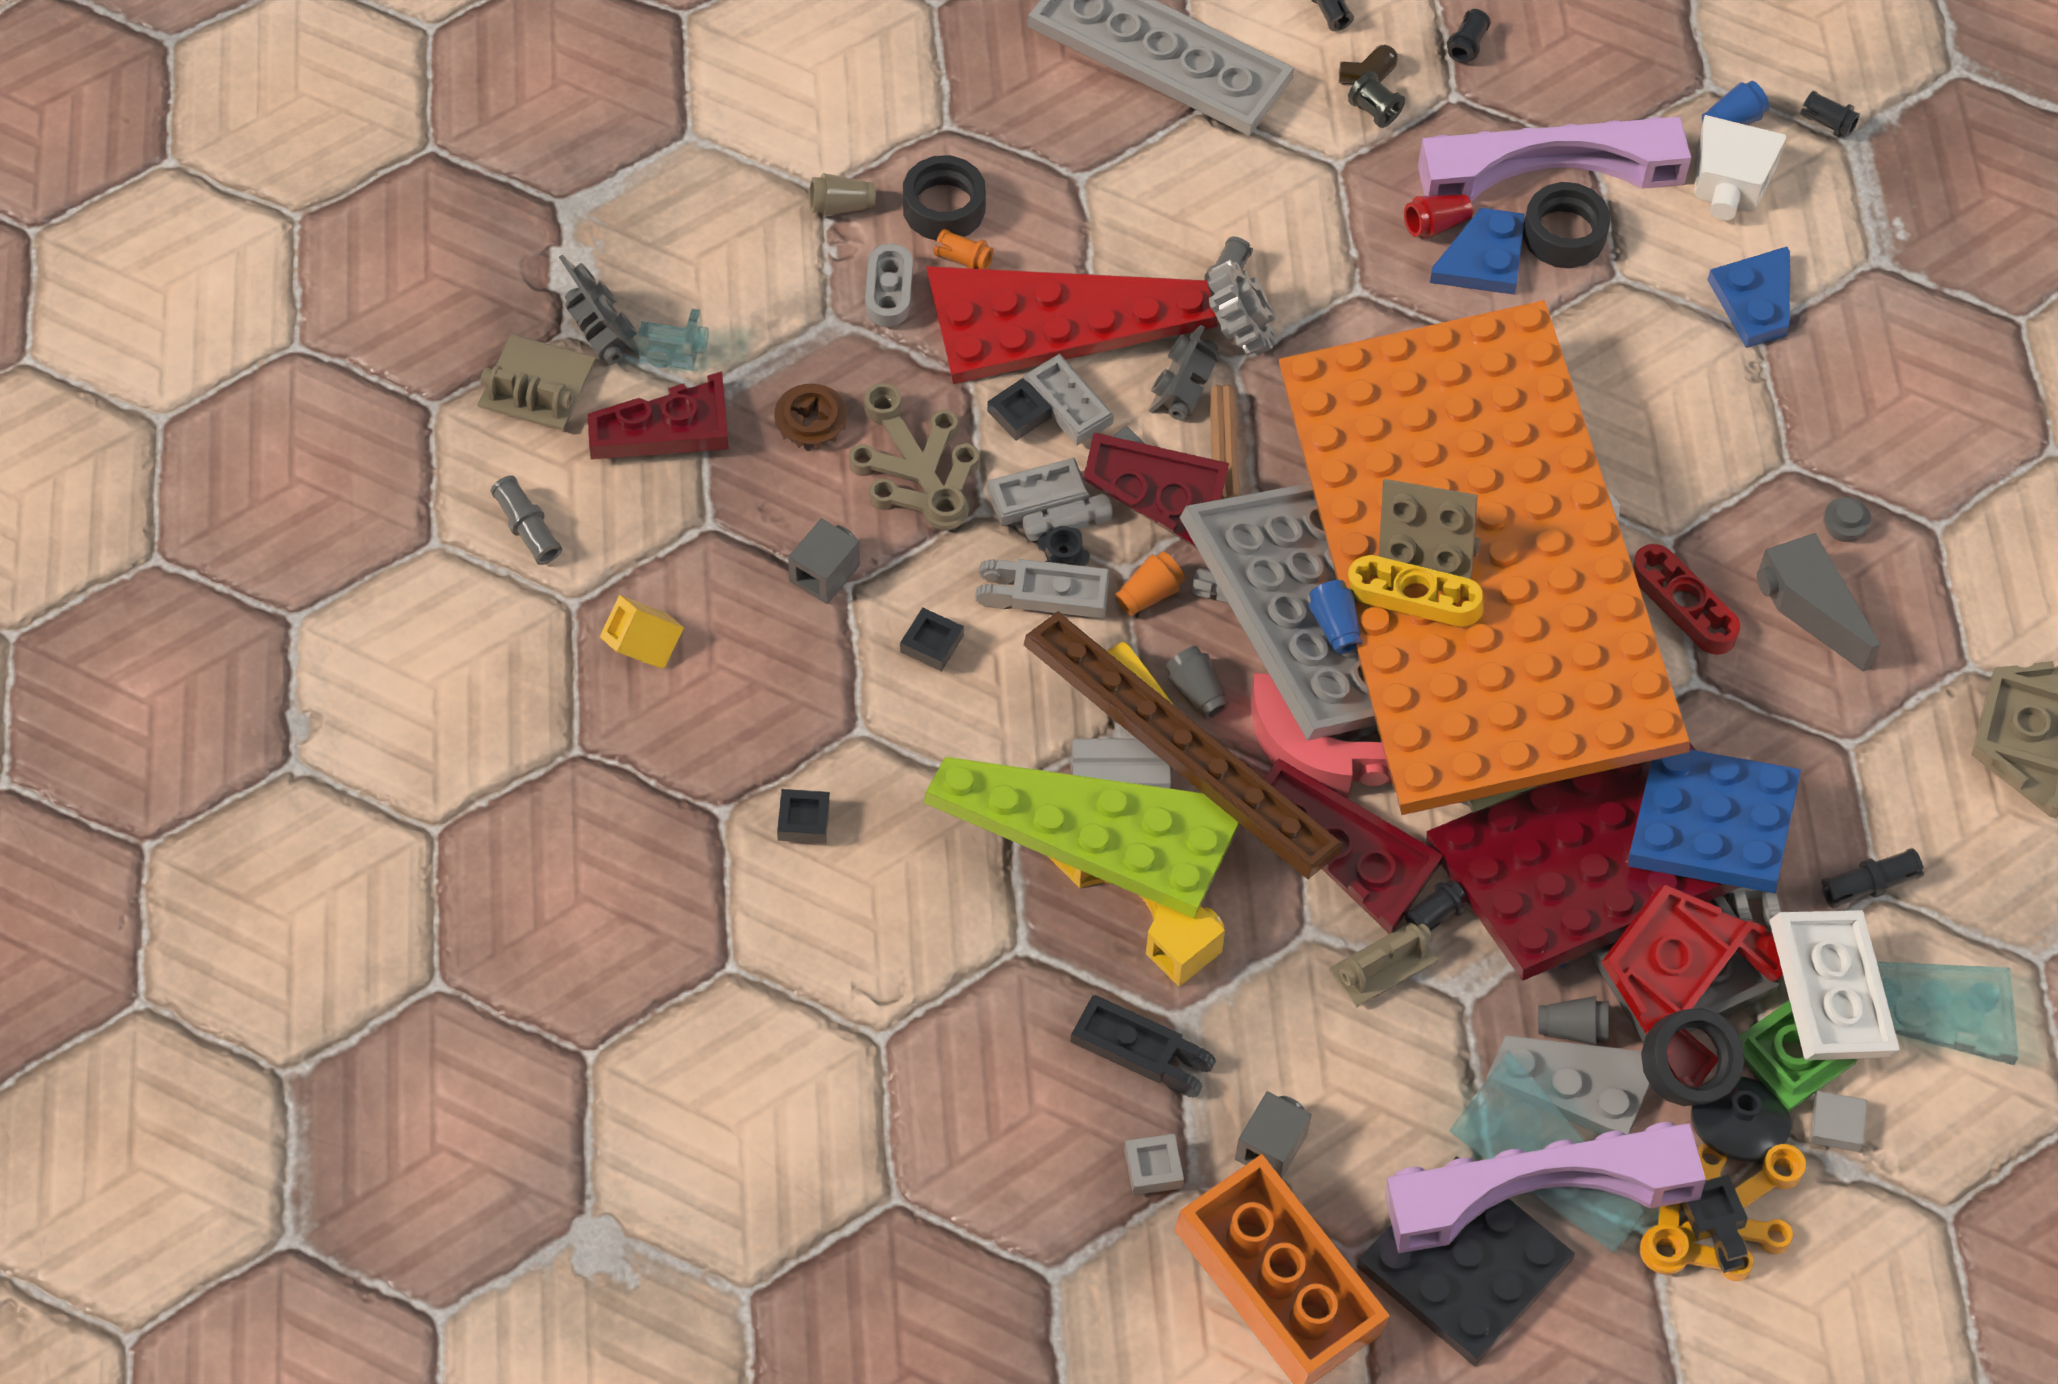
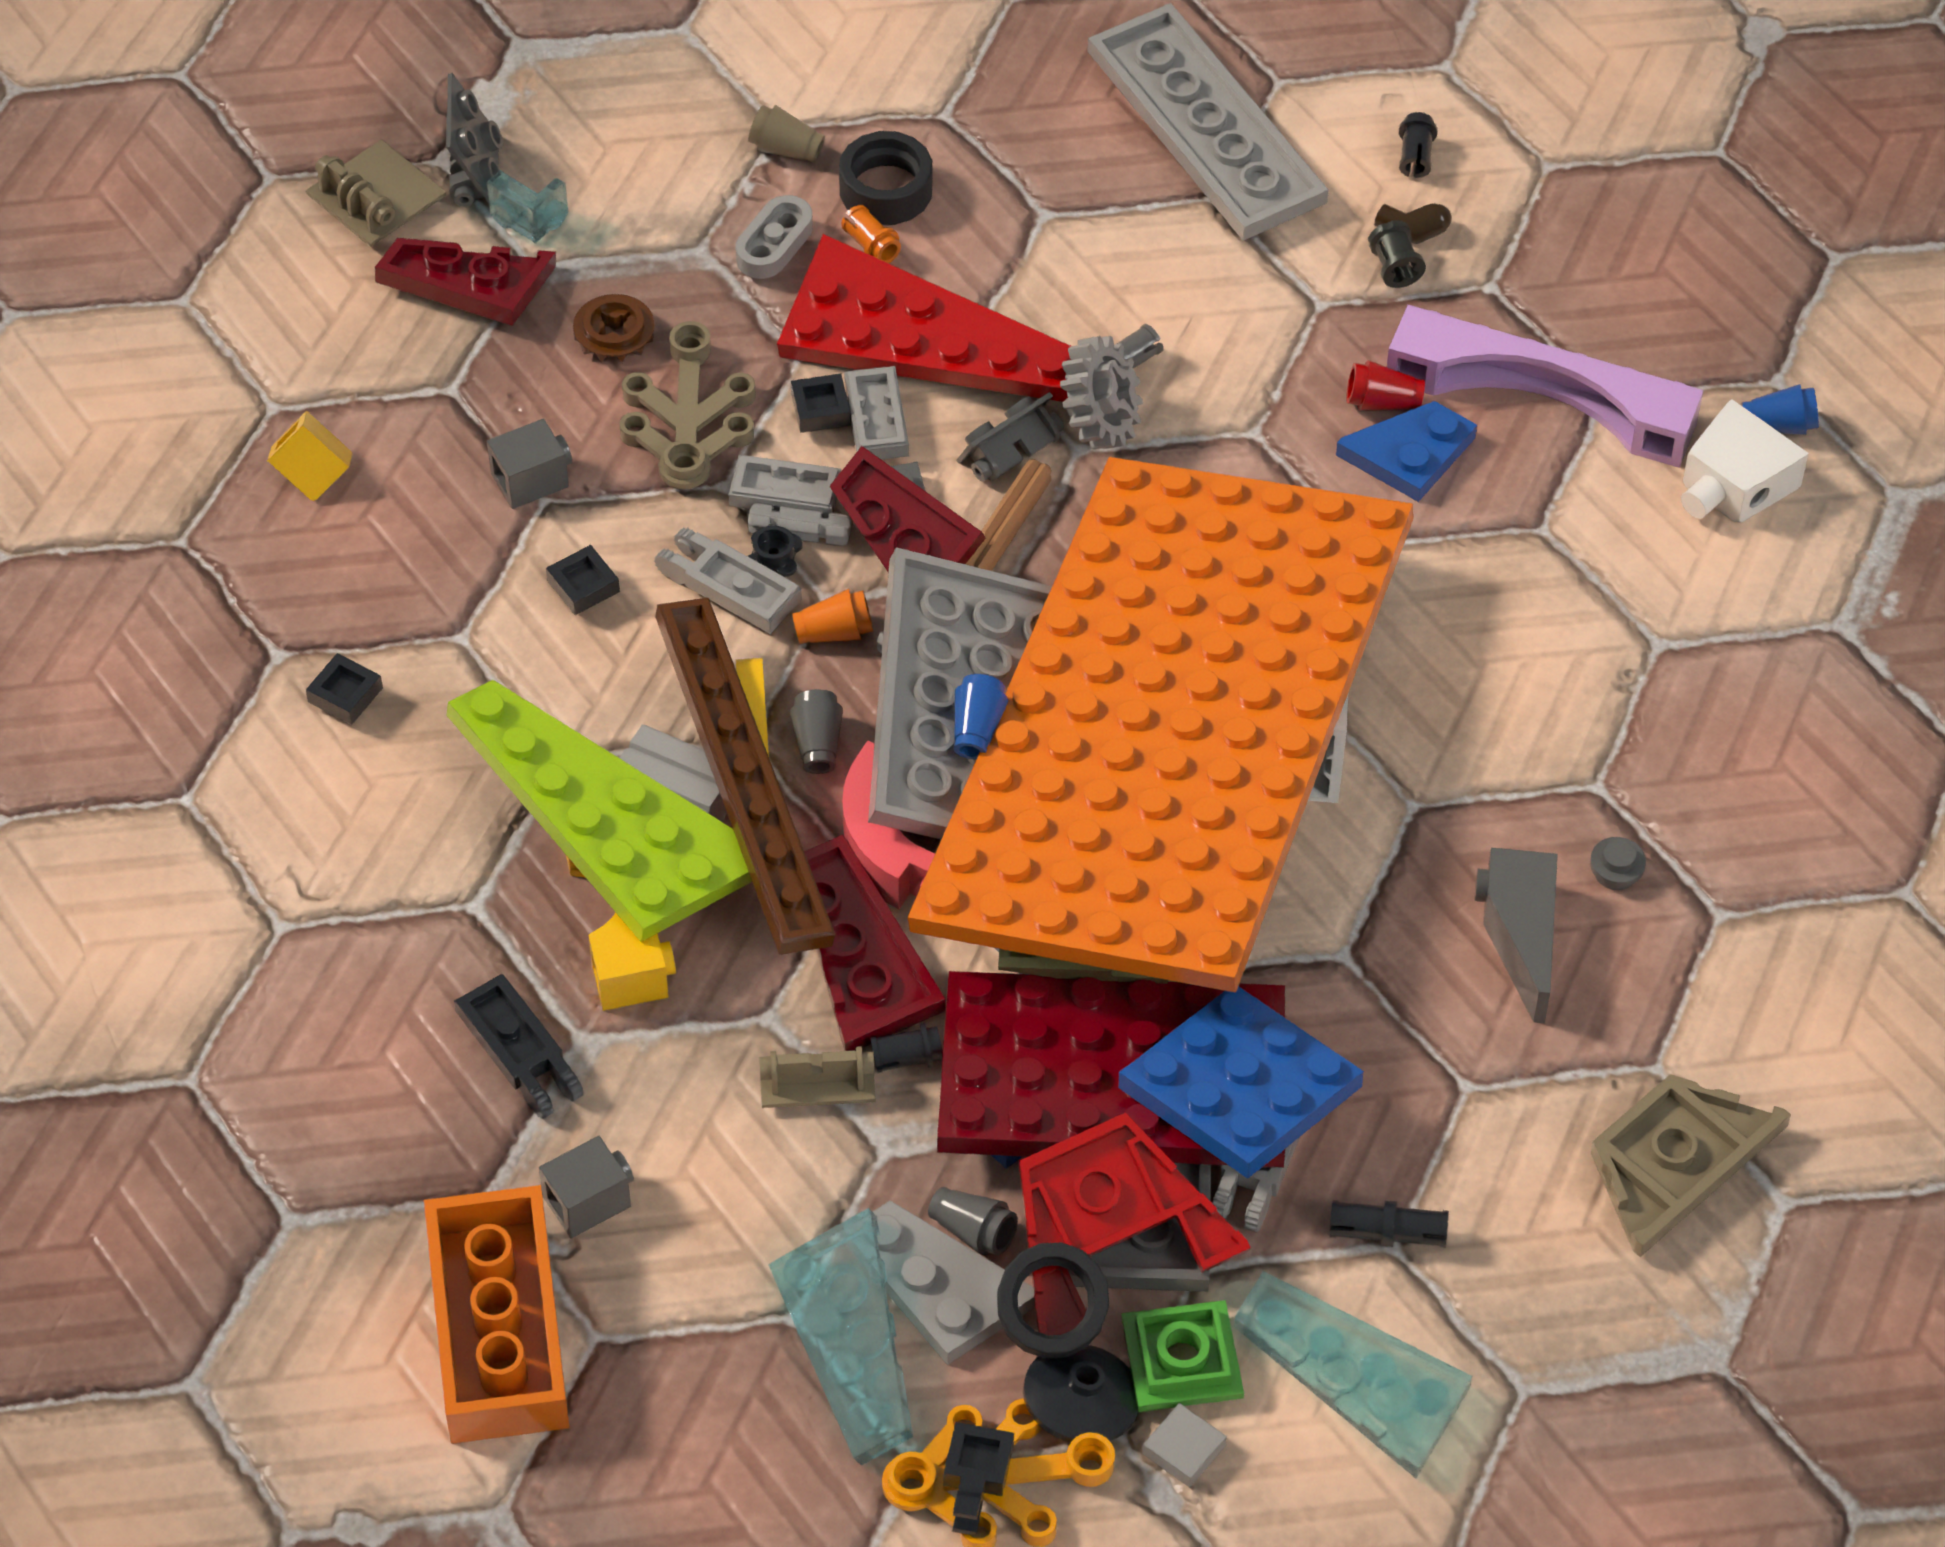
camera: 30 degrees right, 5 degrees down
dark grey pin [490,475,562,565] -> none
light grey plate [1124,1134,1184,1195] -> none
yellow beam [1348,555,1484,627] -> none
black plate [1357,1156,1575,1366] -> none
dark tan hinge [1379,479,1480,579] -> none
lavender arch [1385,1122,1706,1253] -> none
black pin [1447,9,1491,63] -> none
black tyre [1523,182,1610,268] -> none
red beam [1632,544,1740,655] -> none
blue wing [1707,246,1790,348] -> none
white plate [1769,910,1900,1061] -> none
black pin [1800,90,1860,137] -> none

